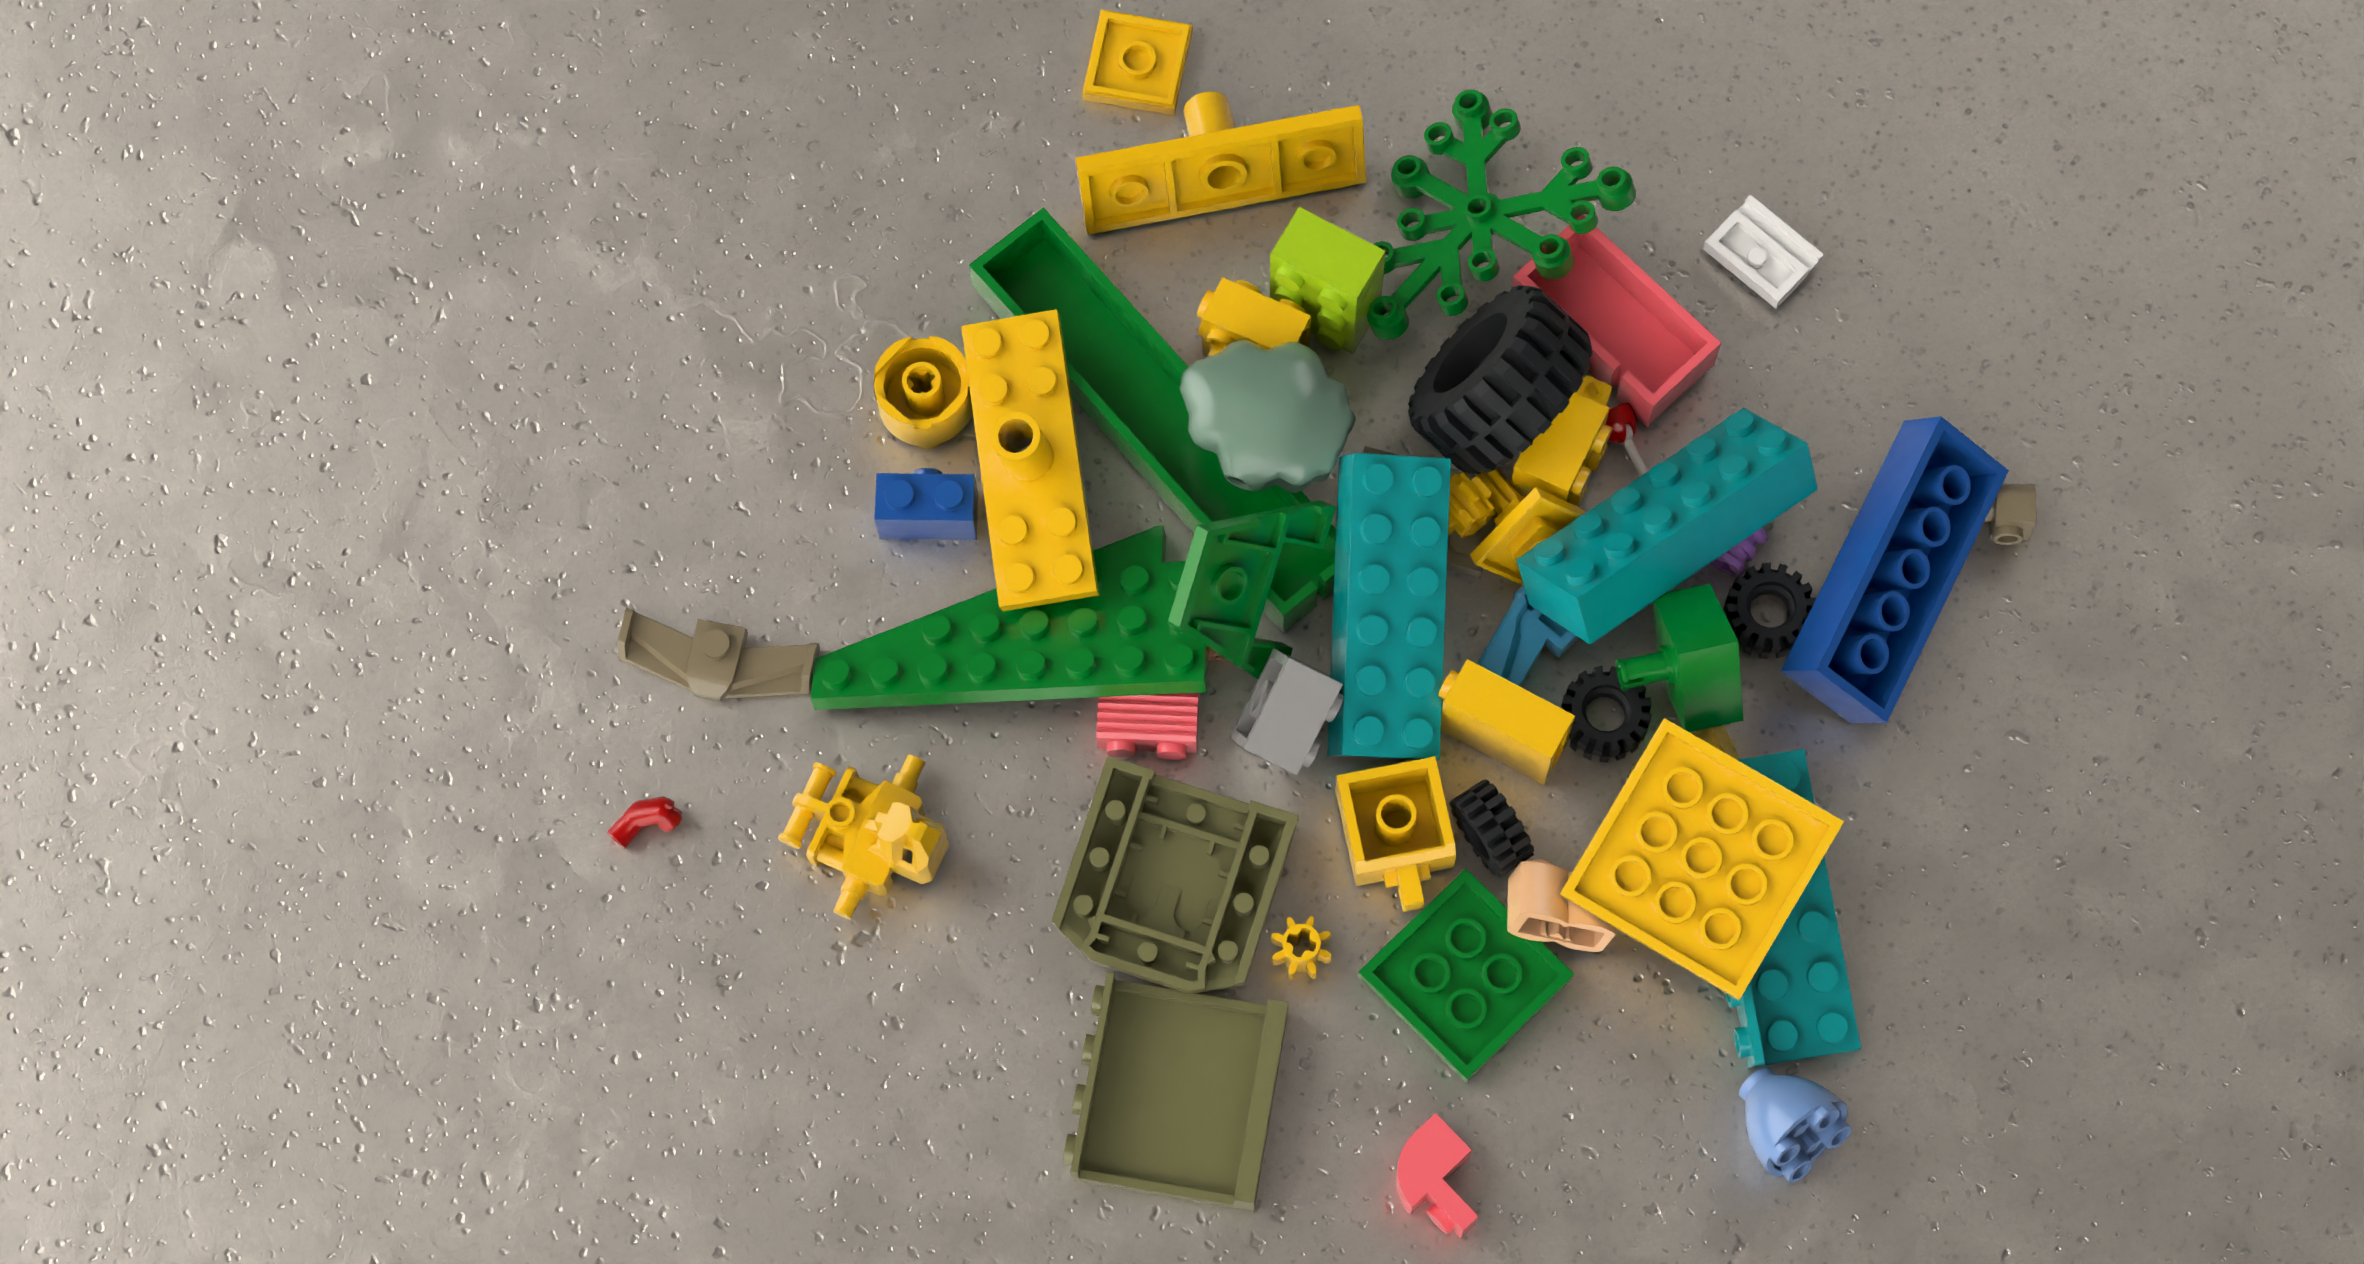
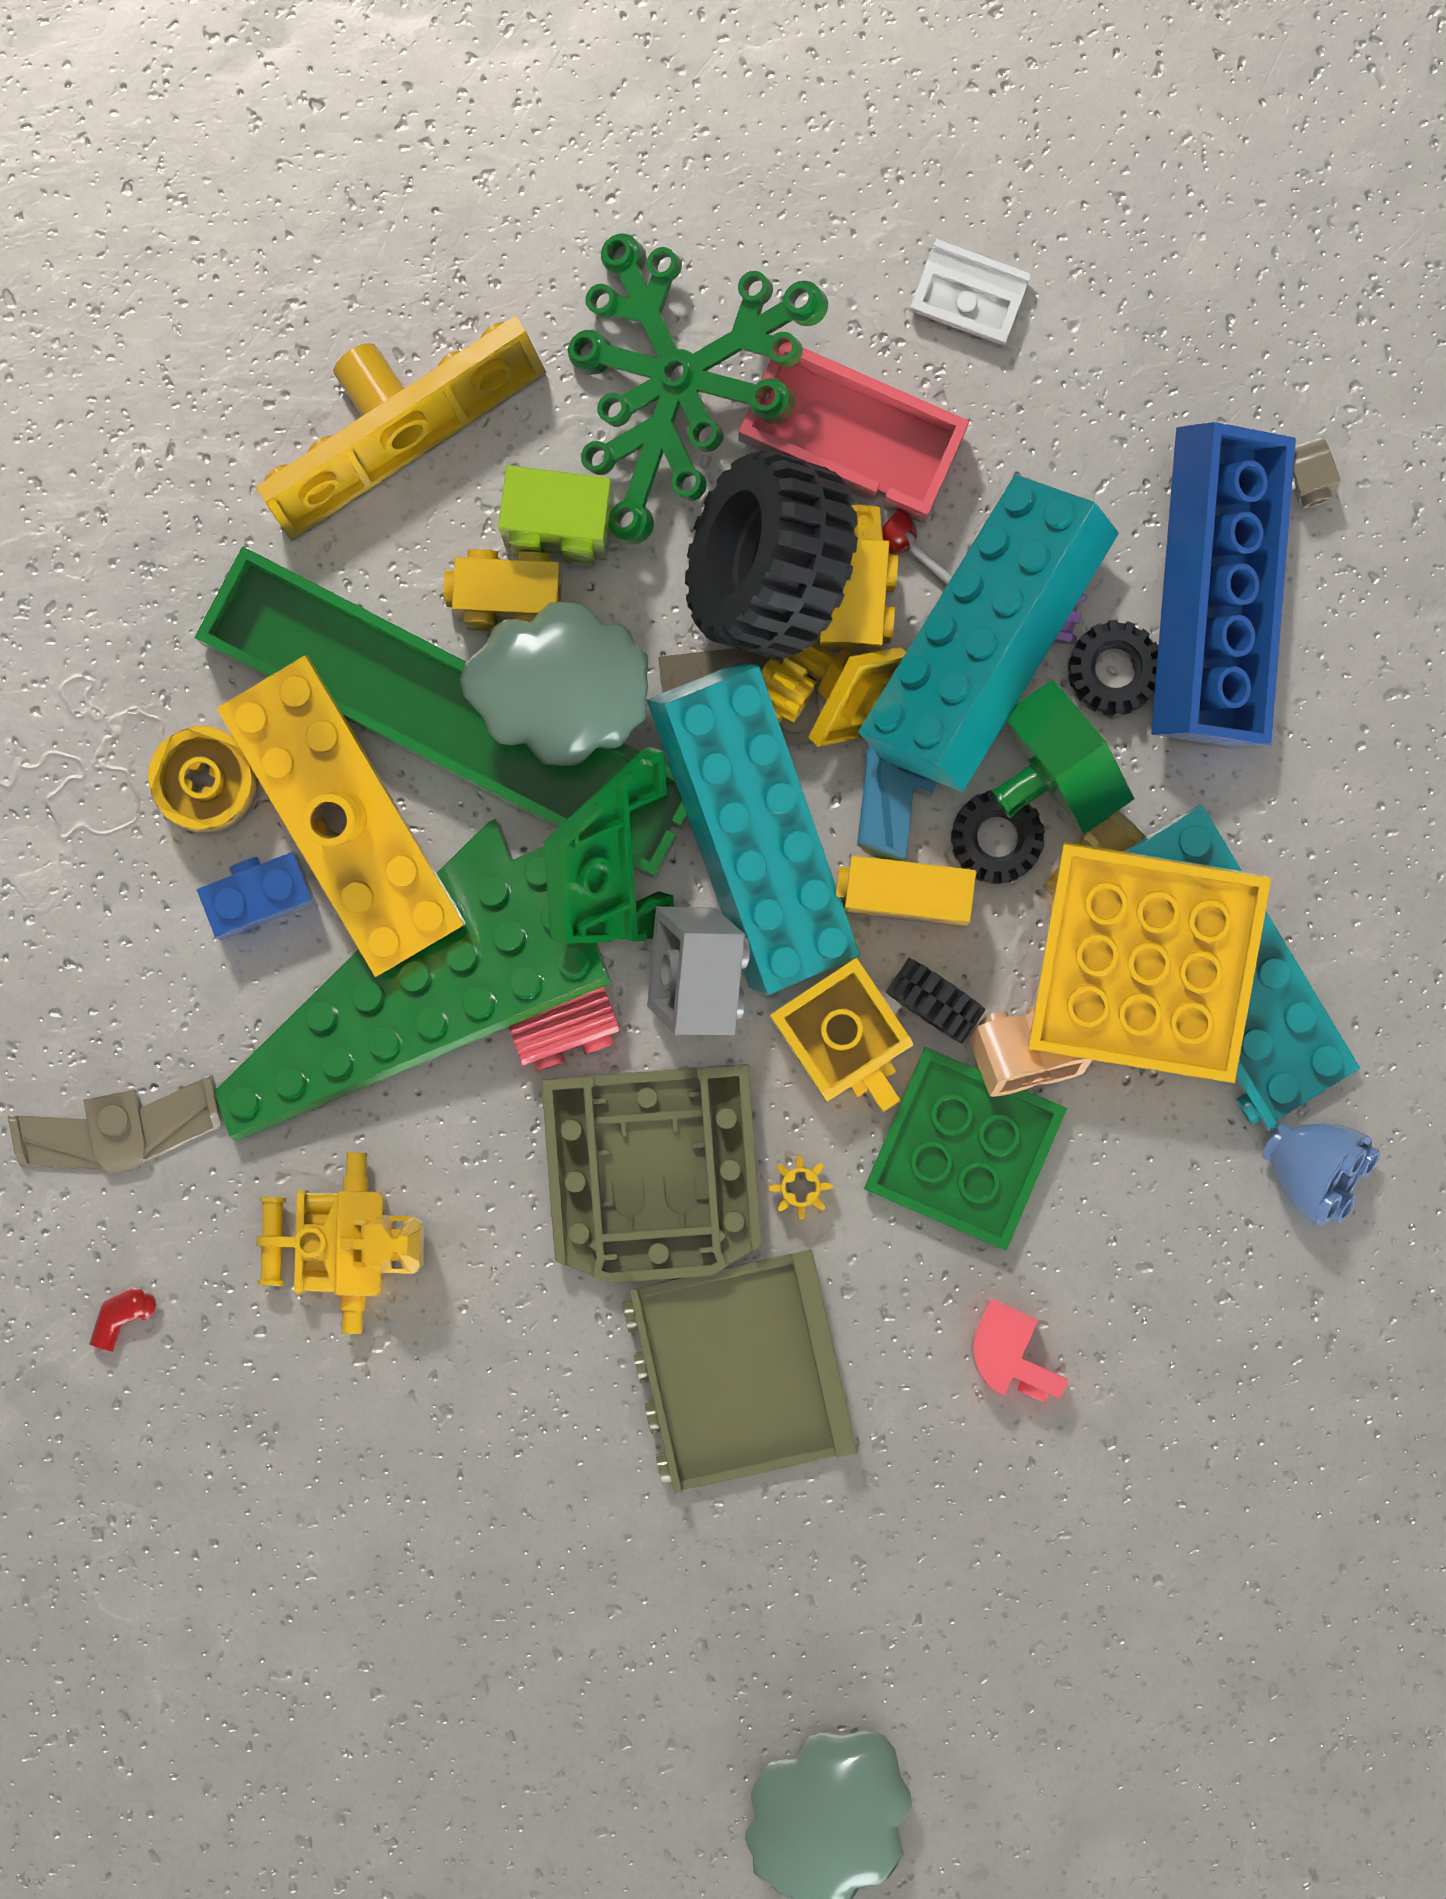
camera: 25 degrees left, 15 degrees up
yellow tile [1082,9,1193,116] -> none

